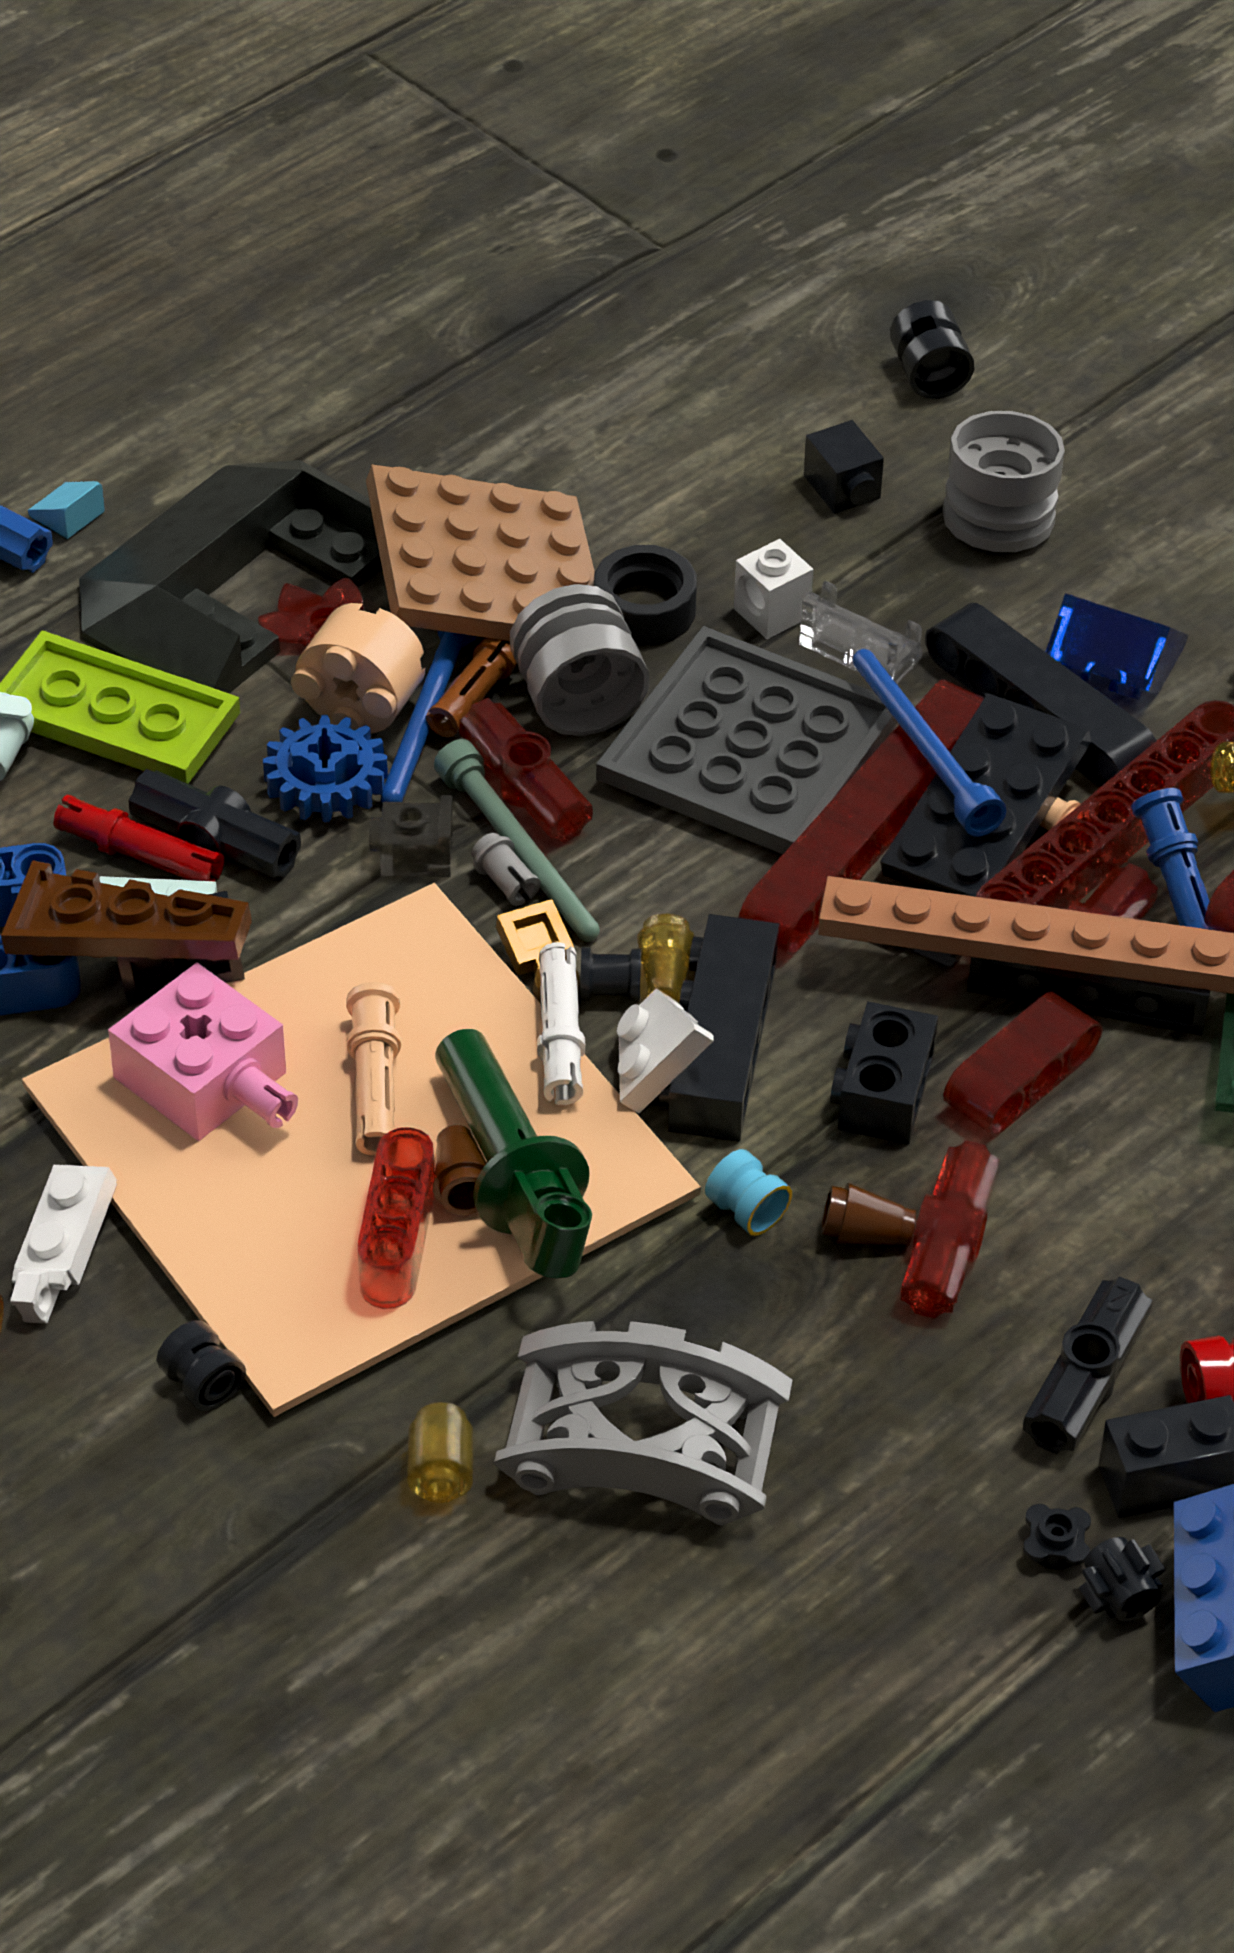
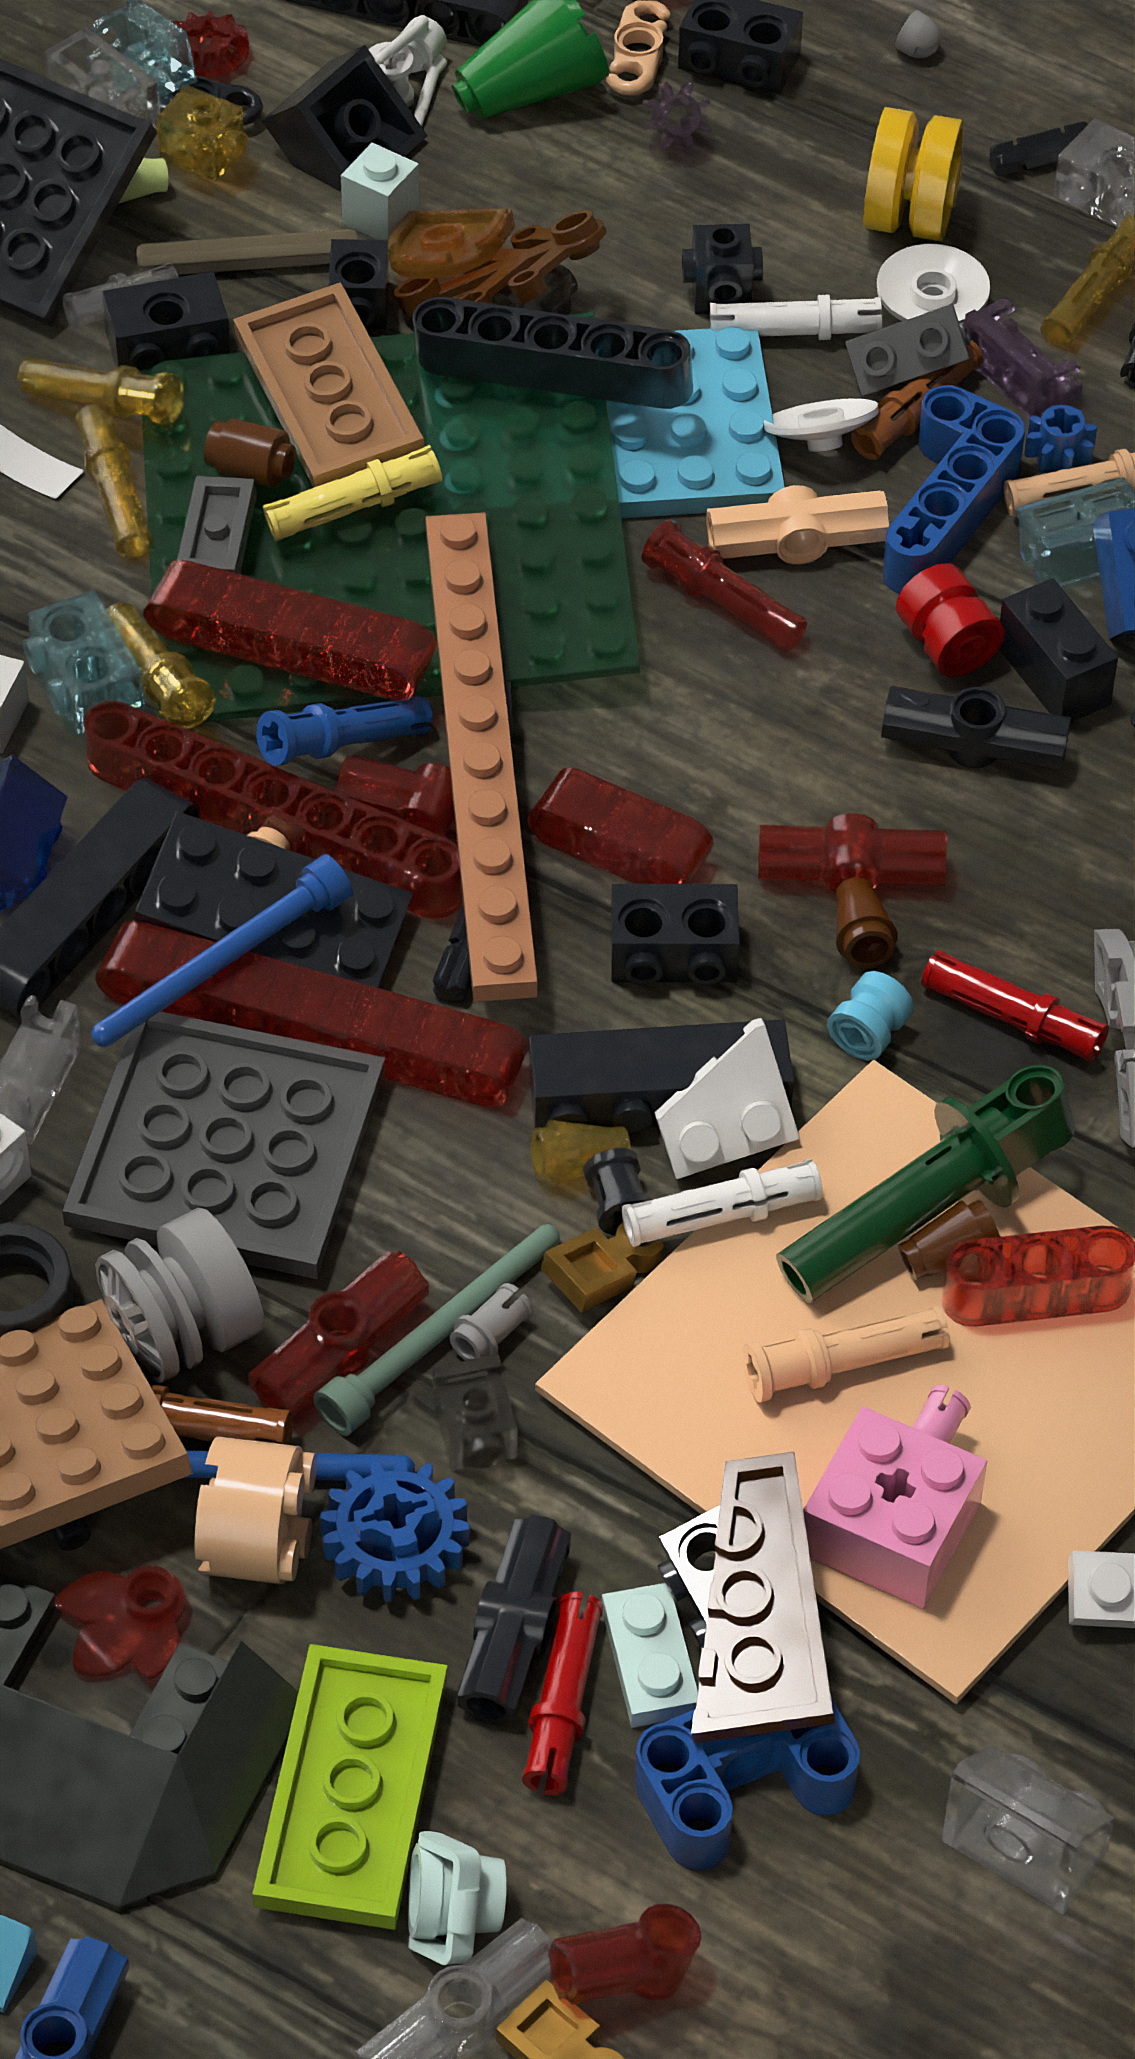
camera: 105 degrees left, 5 degrees up
none -> red pin [921,950,1109,1063]

